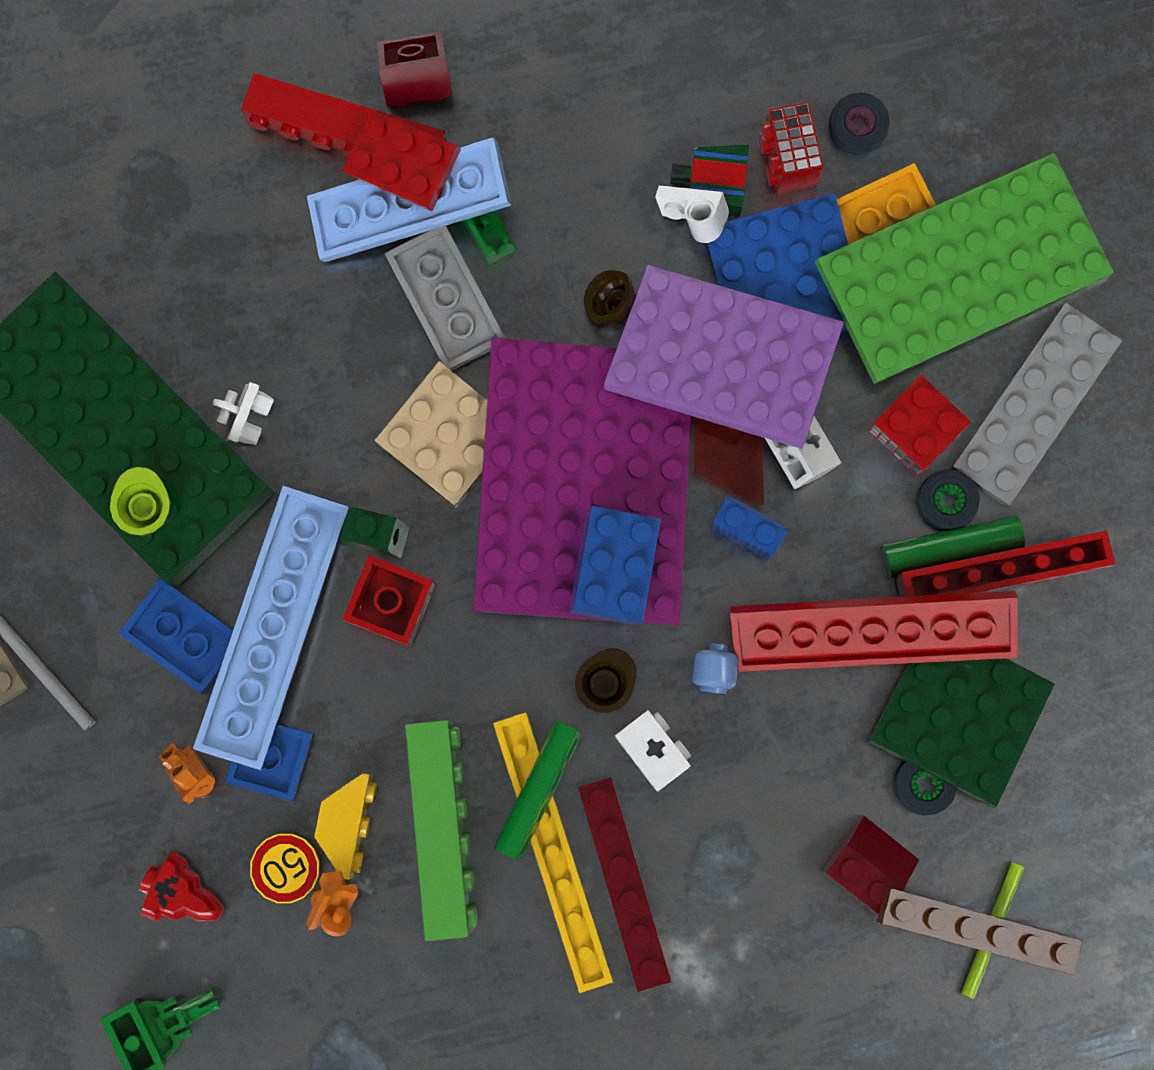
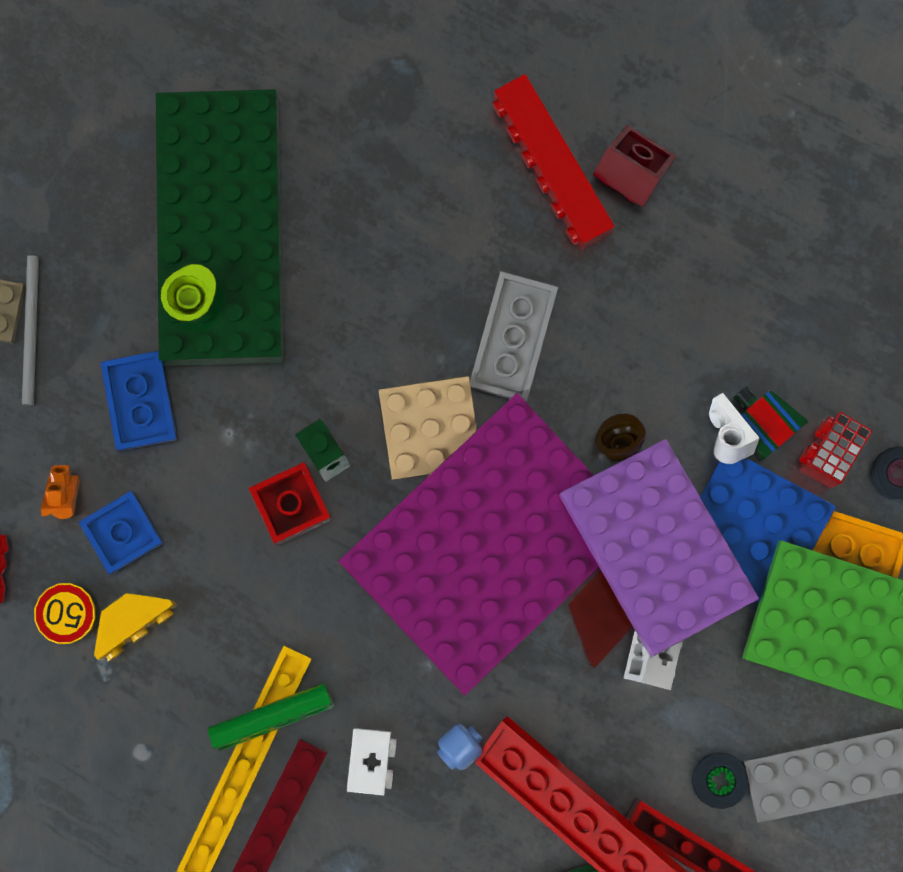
camera: 40 degrees right, 0 degrees up
light blue plate [193,486,349,771] -> none
white hips [212,382,274,445] -> none
orange hips [306,871,358,936] -> none
light blue plate [307,137,511,262] -> none
red plate [342,109,461,212] -> none
bright green brick [405,720,478,941] -> none
green hinge [462,210,517,265] -> none
blue brick [569,506,661,626] -> none
dark brown piece [575,648,637,713] -> none
blue brick [711,495,789,561] -> none
red brick [868,375,971,477] -> none
green brick [881,515,1025,579] -> none

